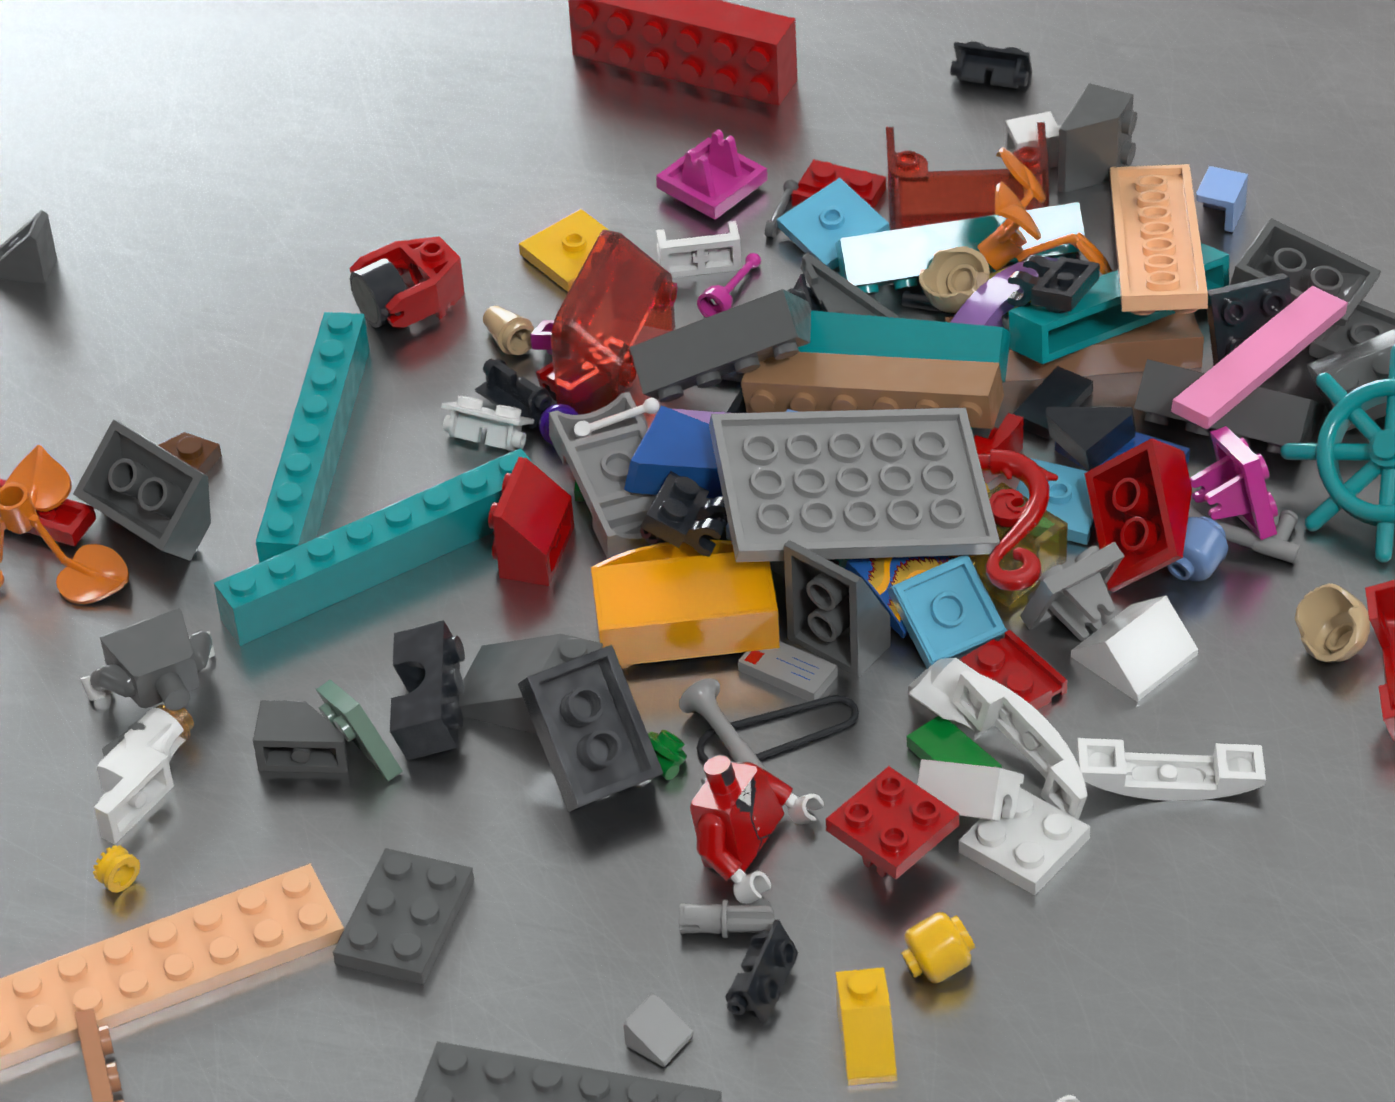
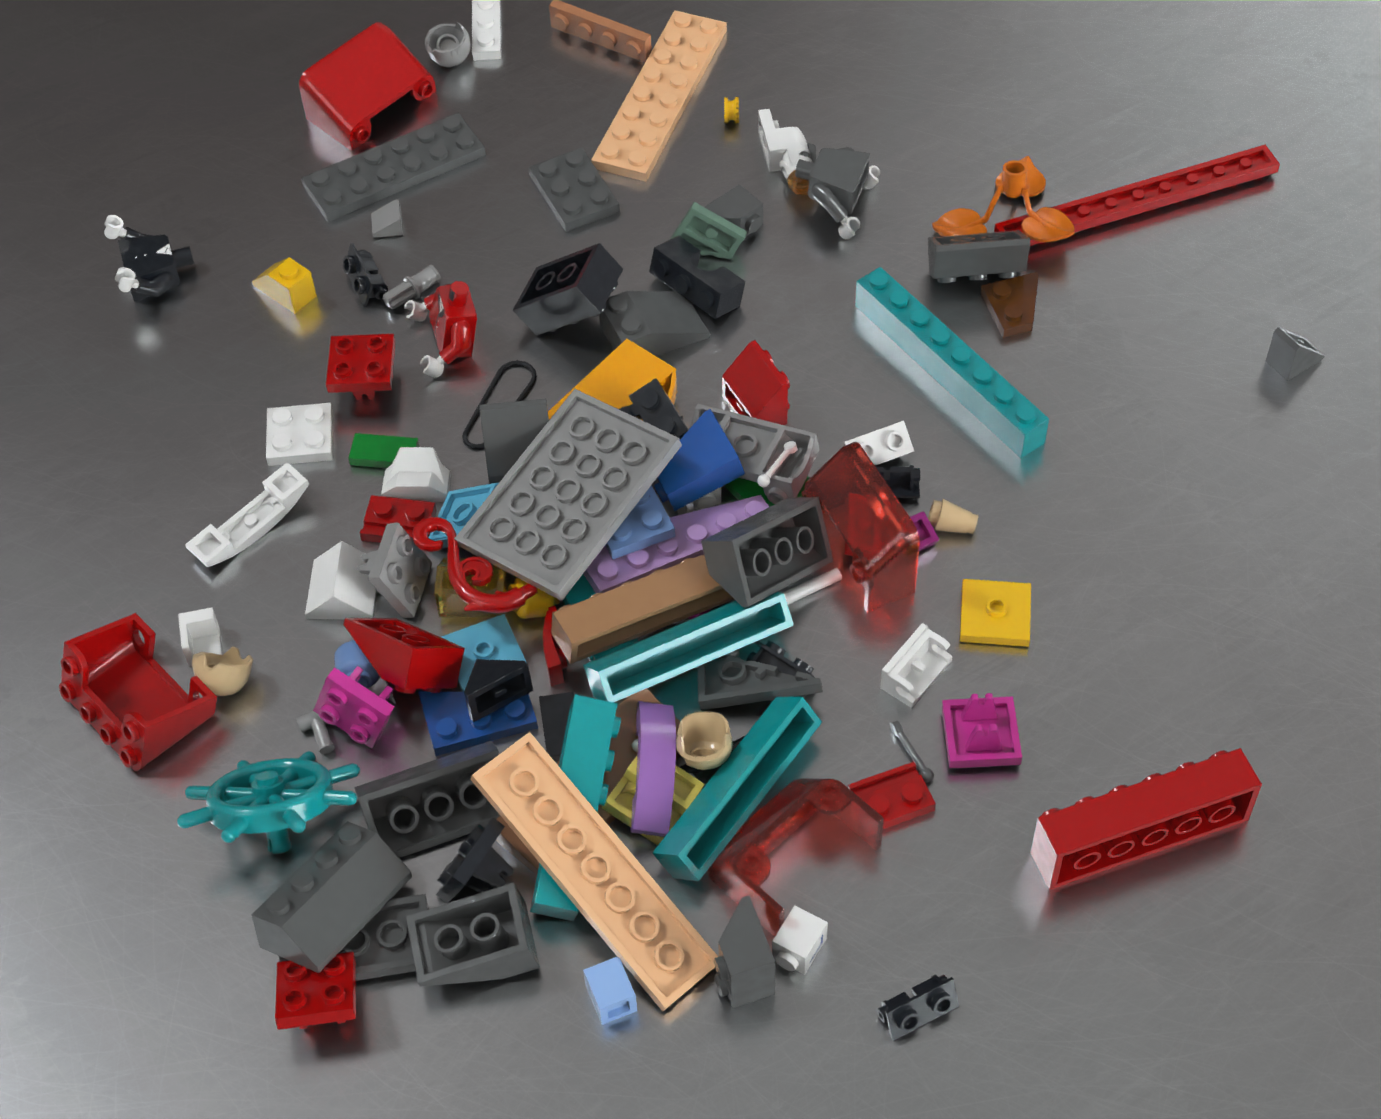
camera: 135 degrees right, 10 degrees up
teal brick [214,448,535,646] -> none
red piece [349,236,465,328] -> none
green plate [648,729,687,780] -> none
light grey piece [679,678,767,785] -> none
dark pink hinge [697,253,761,318] -> none
medium azure plate [777,178,890,270] -> none
yellow head [901,912,976,984] -> none
white hinge [917,759,1024,821] -> none
white slope [952,669,1087,820] -> none
orange plant [977,147,1112,275] -> none
black plate [1007,255,1100,313] -> none
bright pink tile [1171,286,1348,429] -> none
none -> white panel [178,607,223,666]

